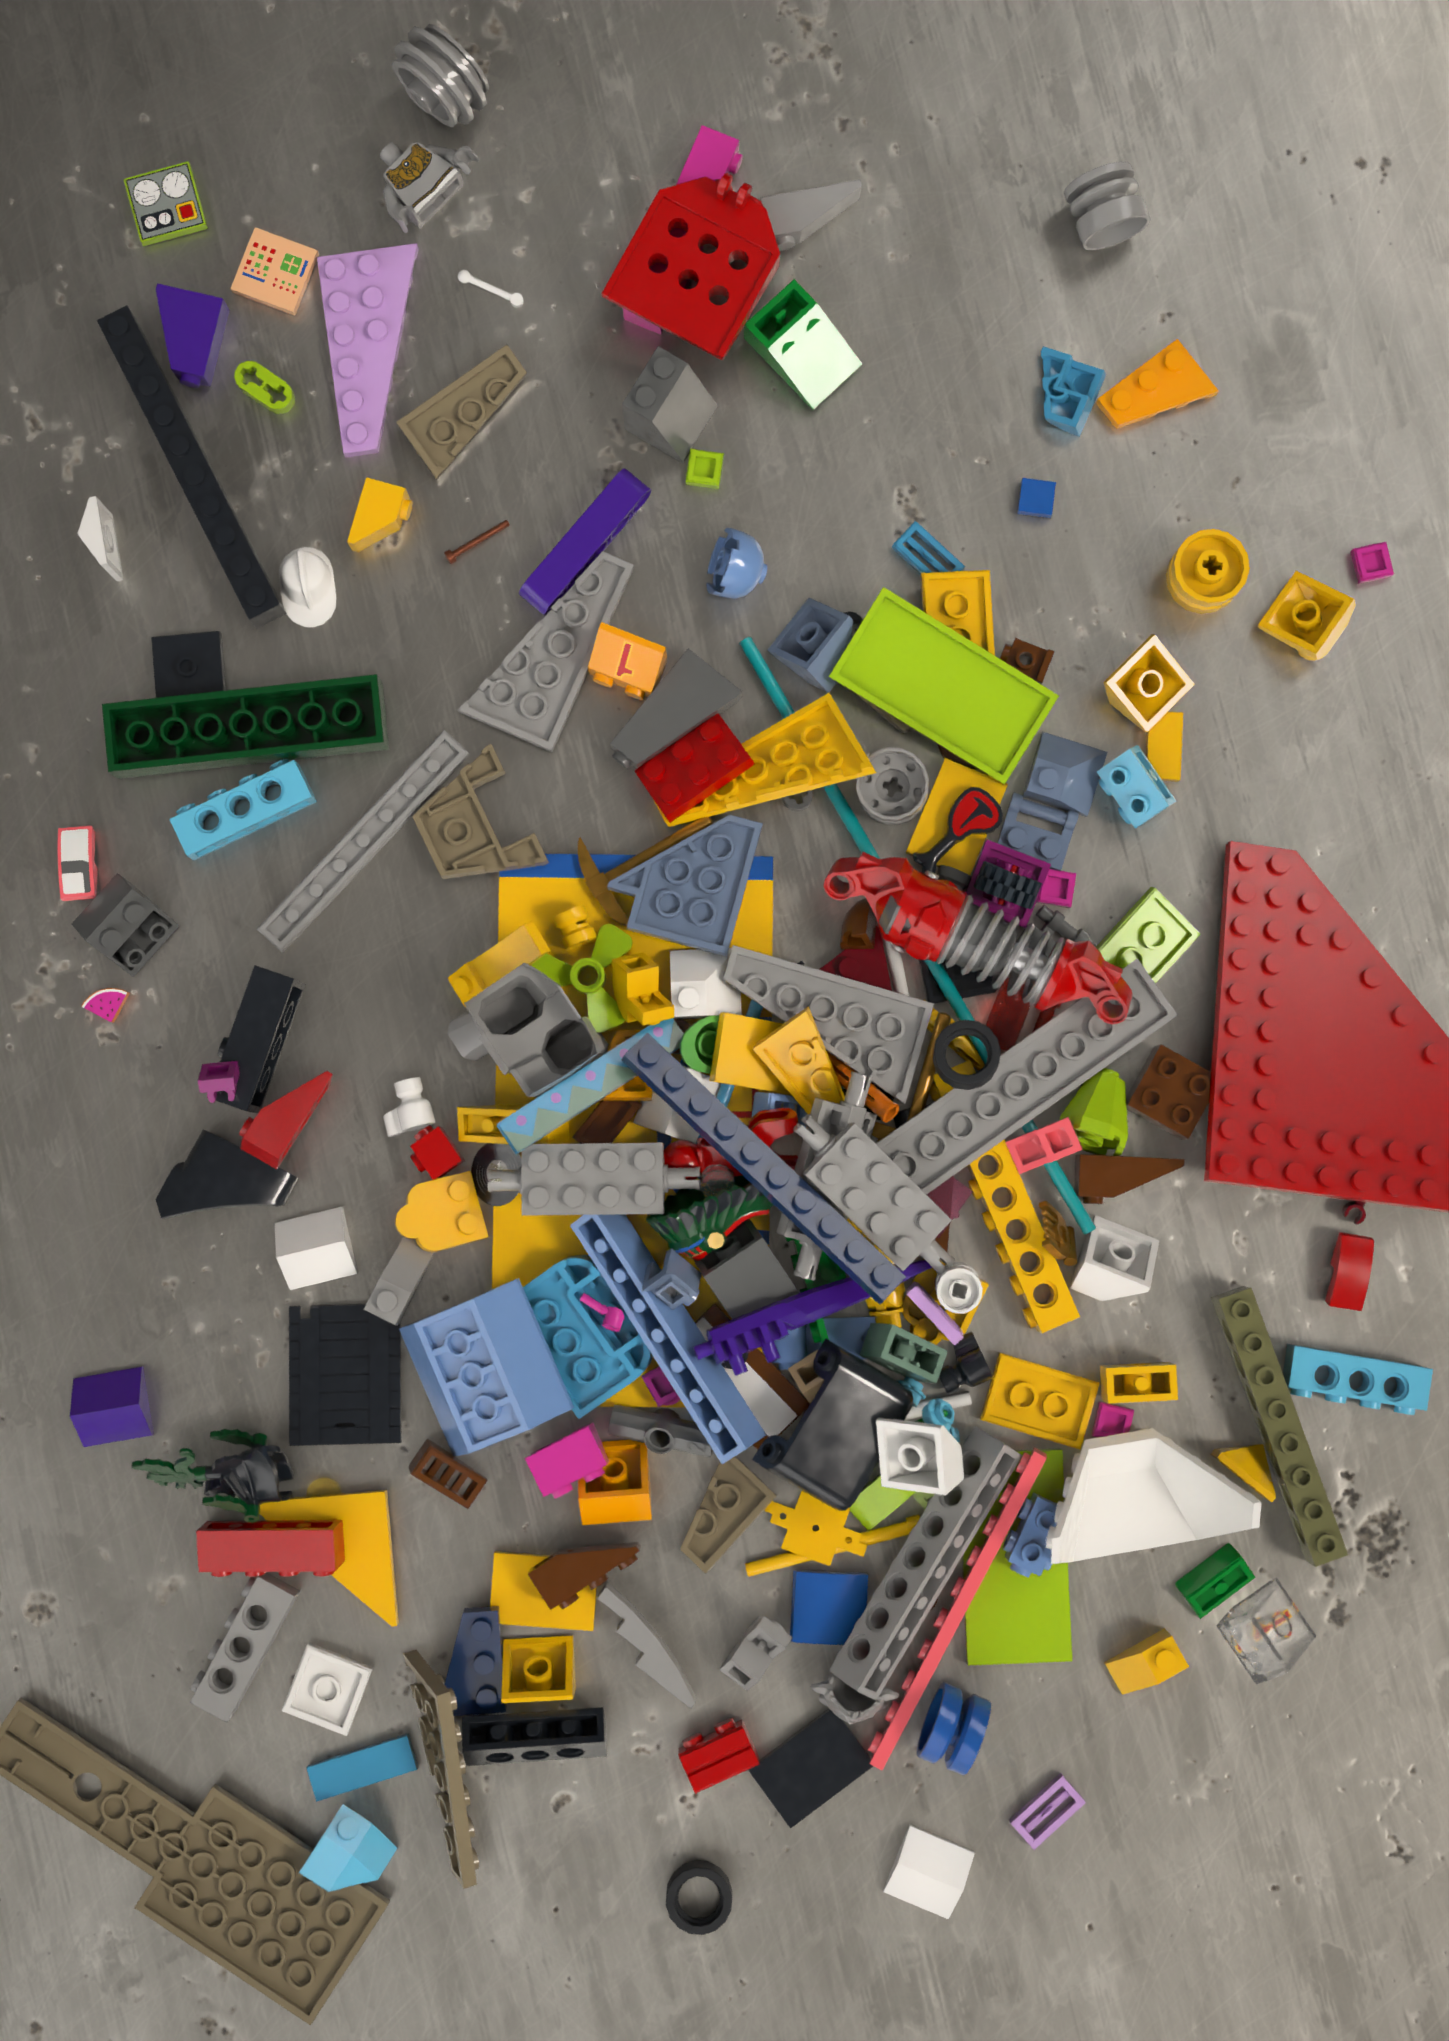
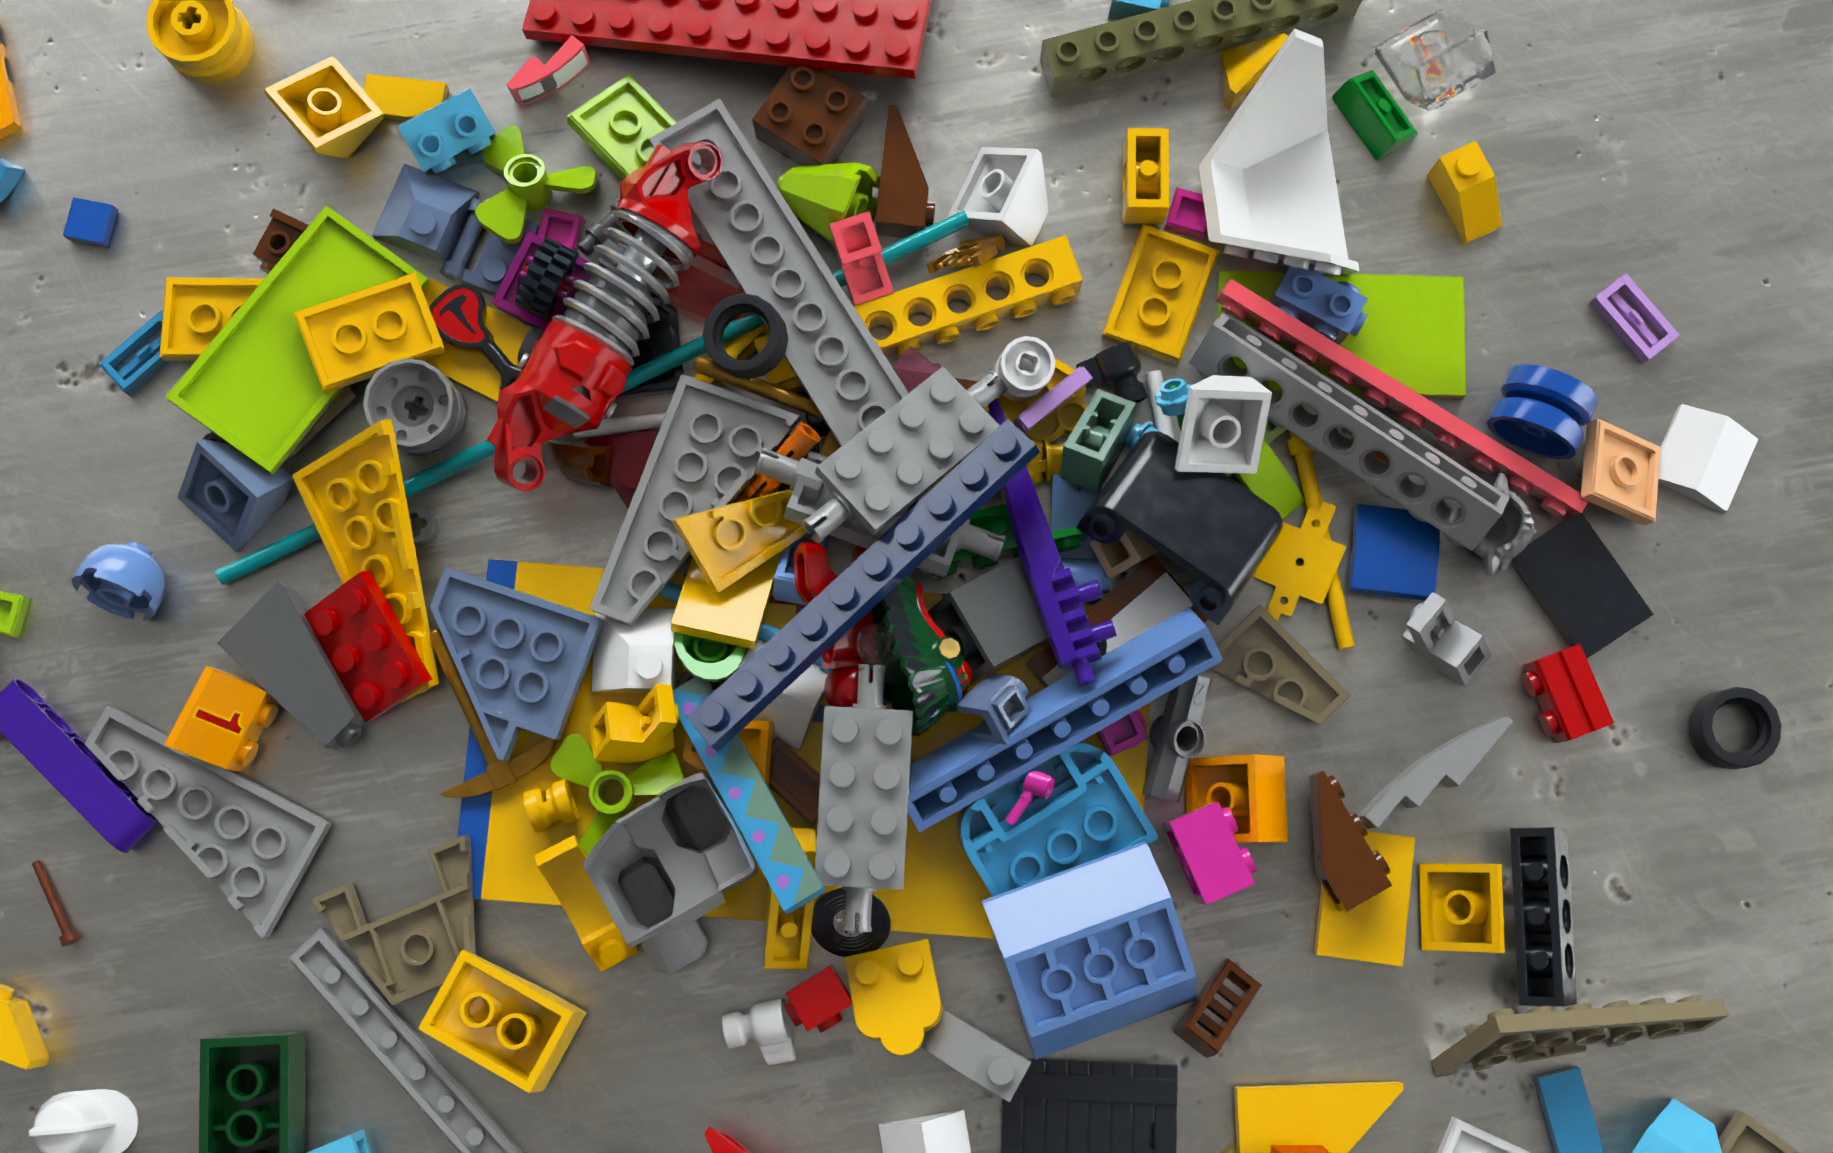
camera: 85 degrees left, 5 degrees down
dark blue wing [444,1606,507,1716] -> none
none -> yellow tile [294,272,446,393]
none -> yellow slope [418,950,587,1094]
none -> lime piece [475,125,597,244]
none -> coral slope [506,36,591,106]
none -> light nougat tile [1580,418,1661,526]

